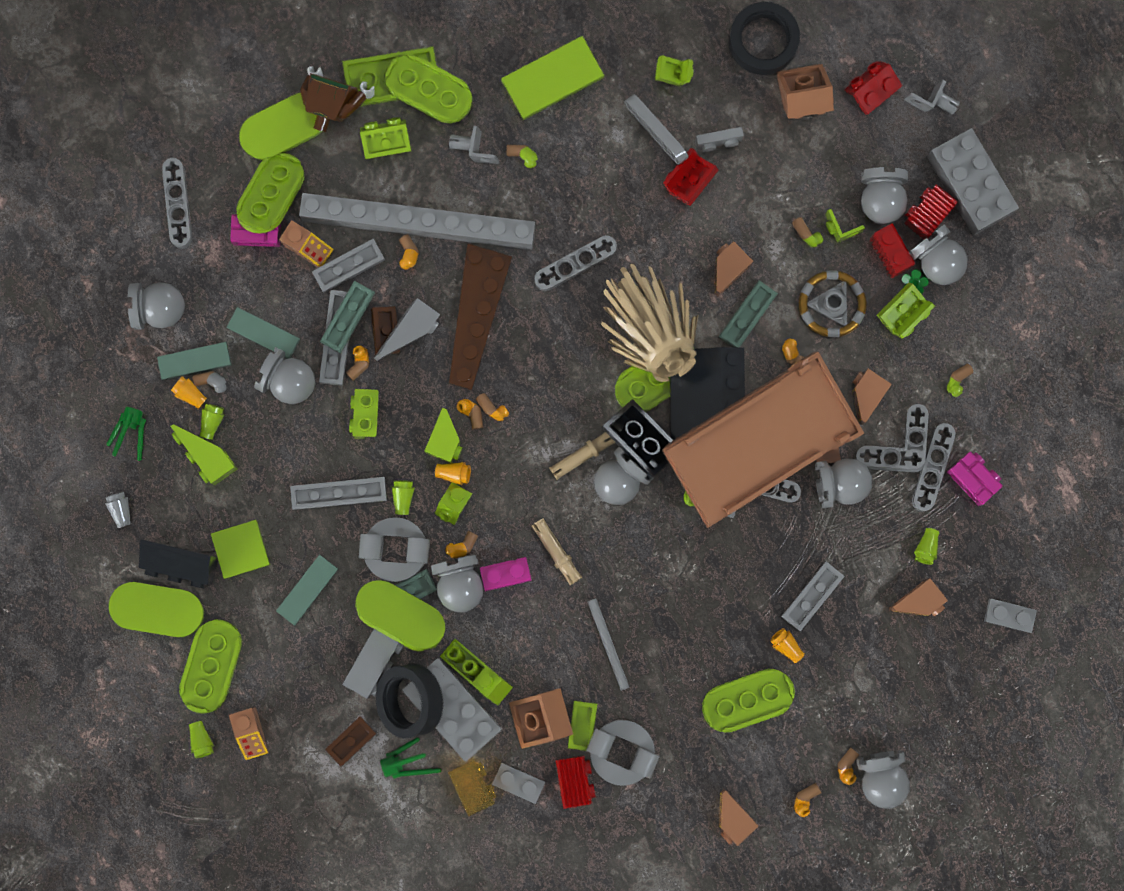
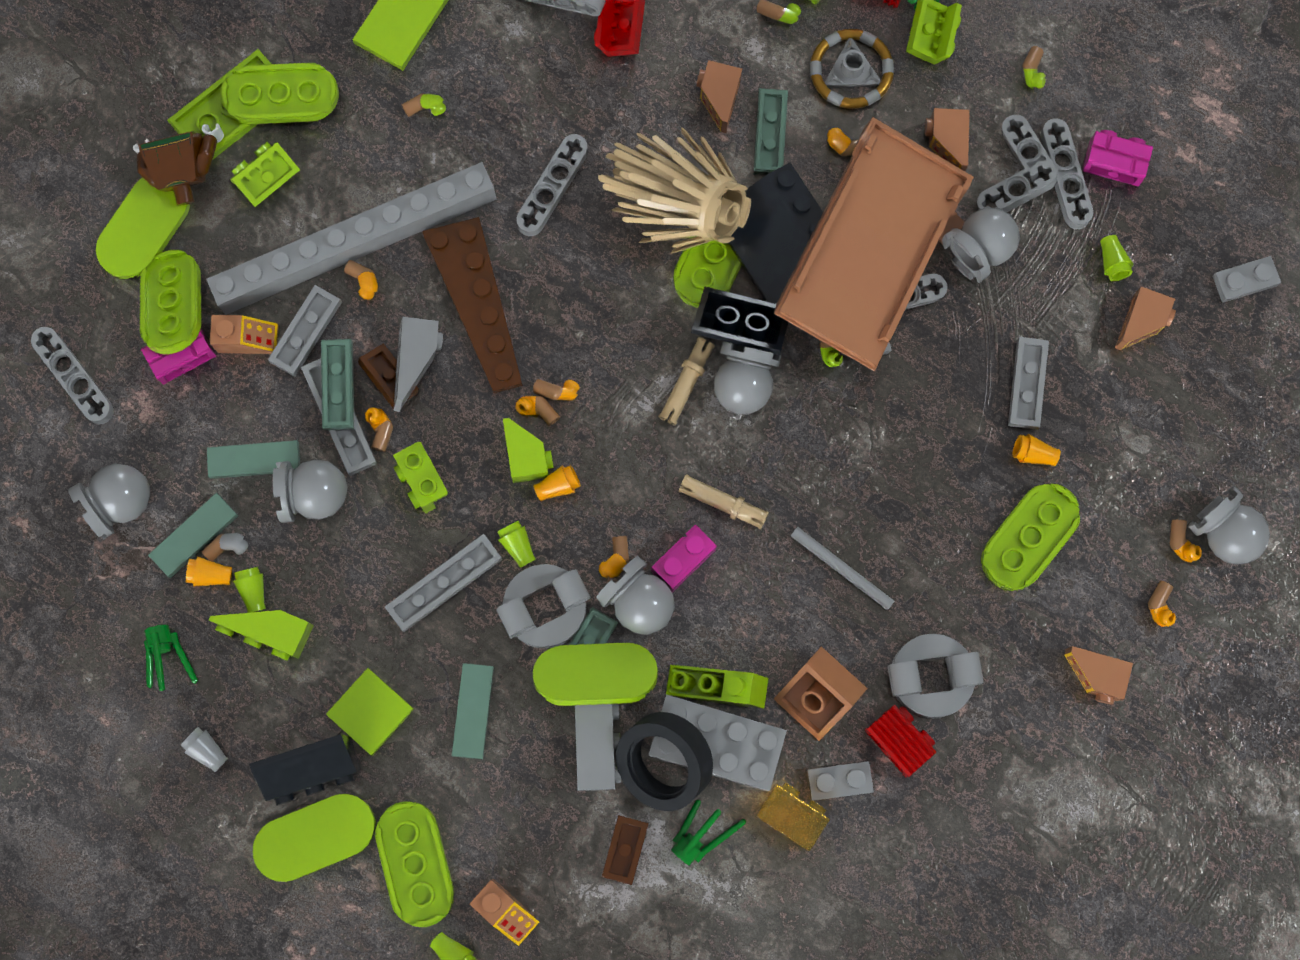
camera: 30 degrees left, 5 degrees down
lime bracket [435,482,472,525] -> none
light grey bracket [449,126,499,164] -> none
lime tile [568,701,597,751] -> none

